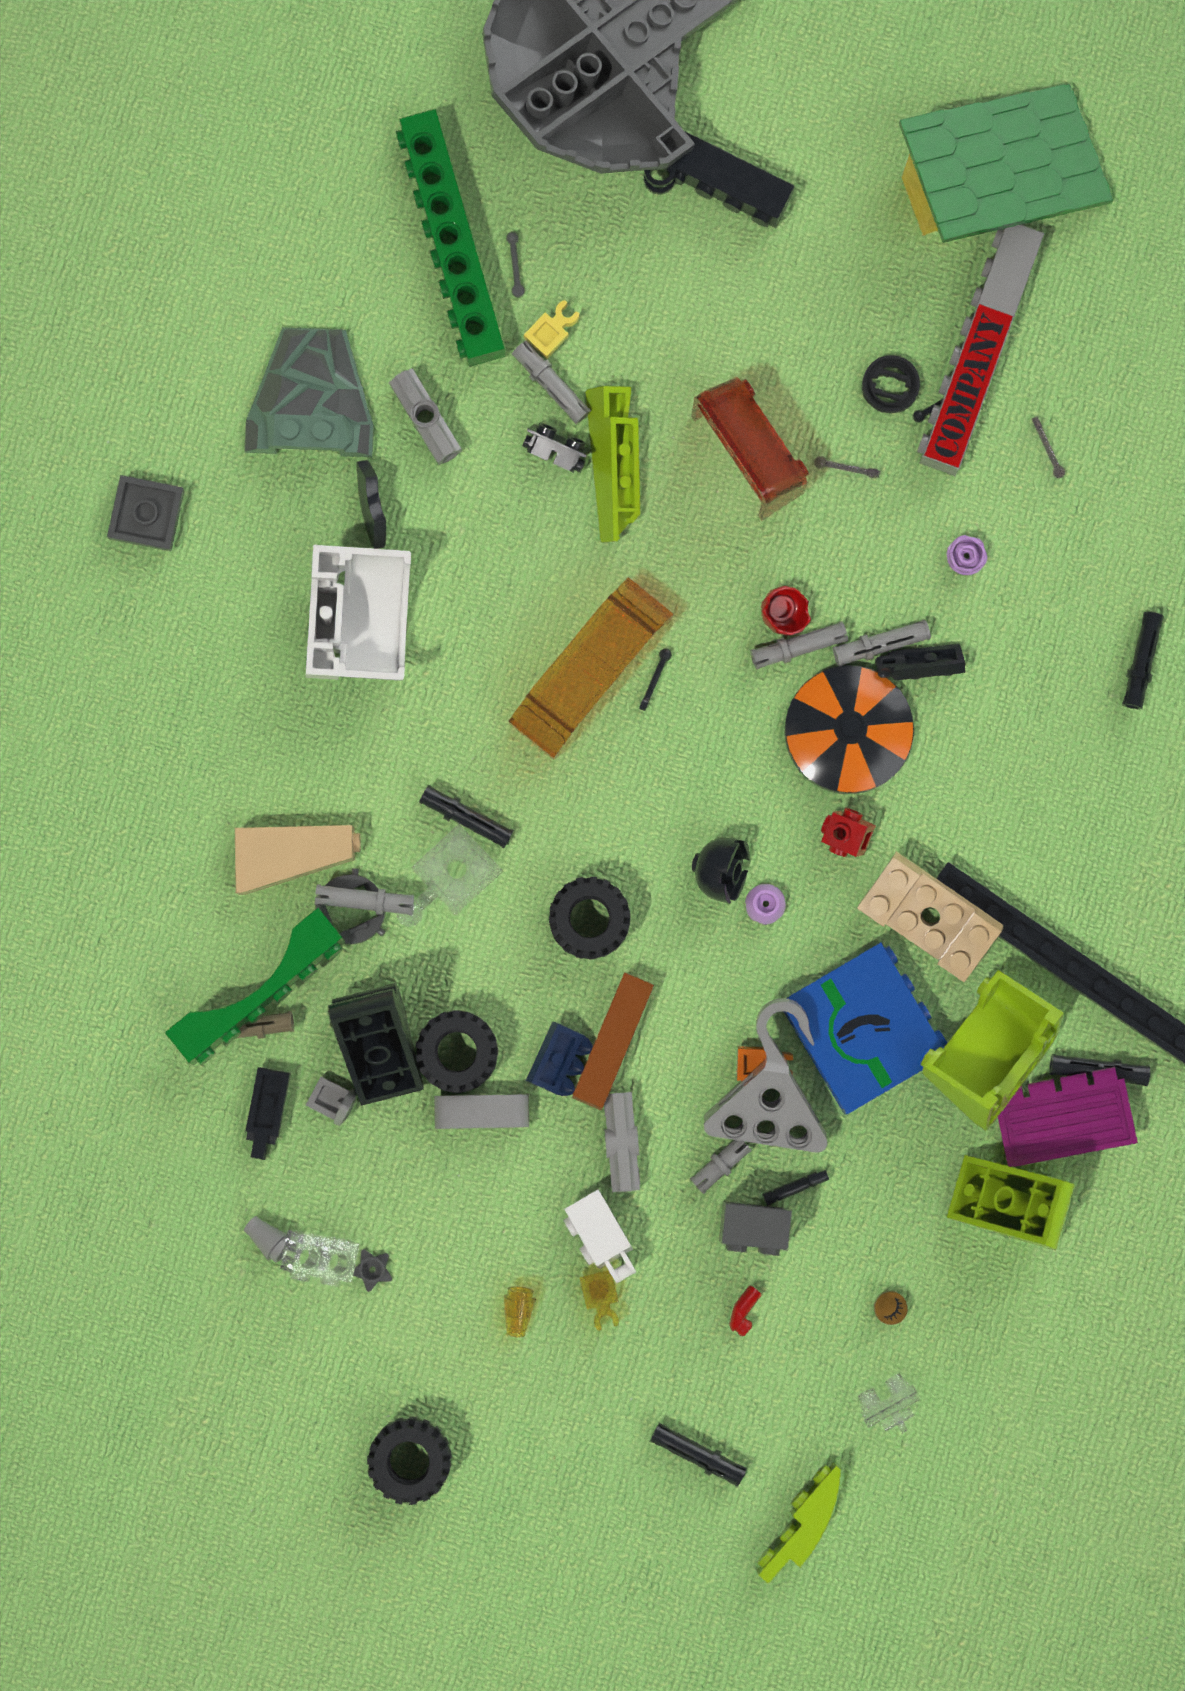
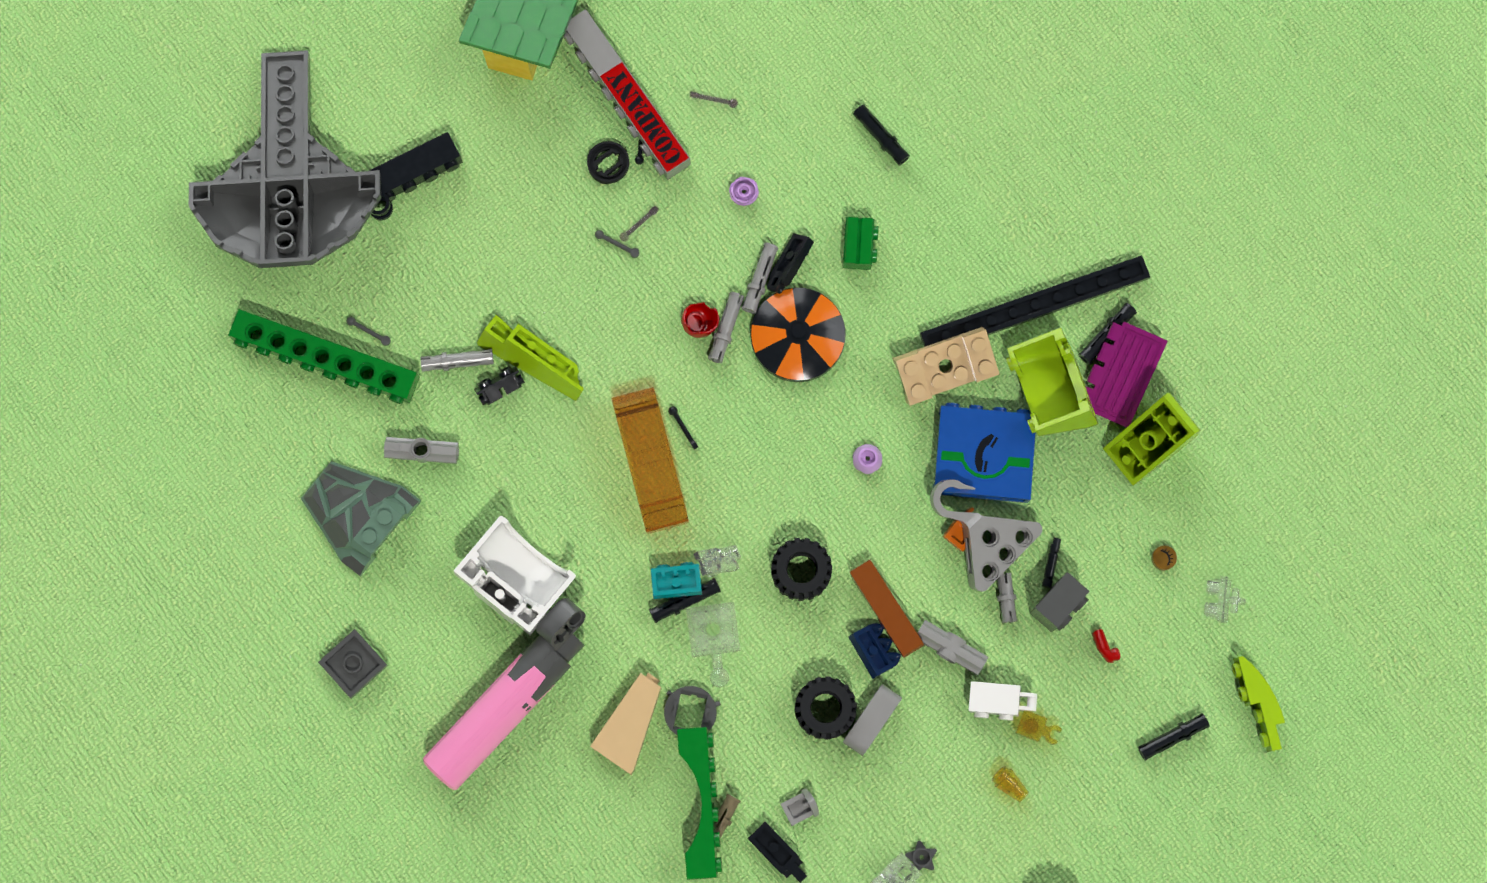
camera: 55 degrees left, 5 degrees down
light grey pin [315,884,414,916] -> none
black brick [328,983,424,1106] -> none
black tile [357,460,386,549] -> none
light yellow plate [524,300,580,359] -> none
clear red windscreen [691,377,809,521] -> none
black cylinder [692,838,750,904] -> none
red brick [821,808,876,857] -> none
none -> bright pink piece [423,598,586,790]
none -> dark grey hinge [595,230,639,258]
none -> teal bracket [651,562,702,599]
none -> clear hips [693,545,741,577]
none -> green brick [843,217,879,270]

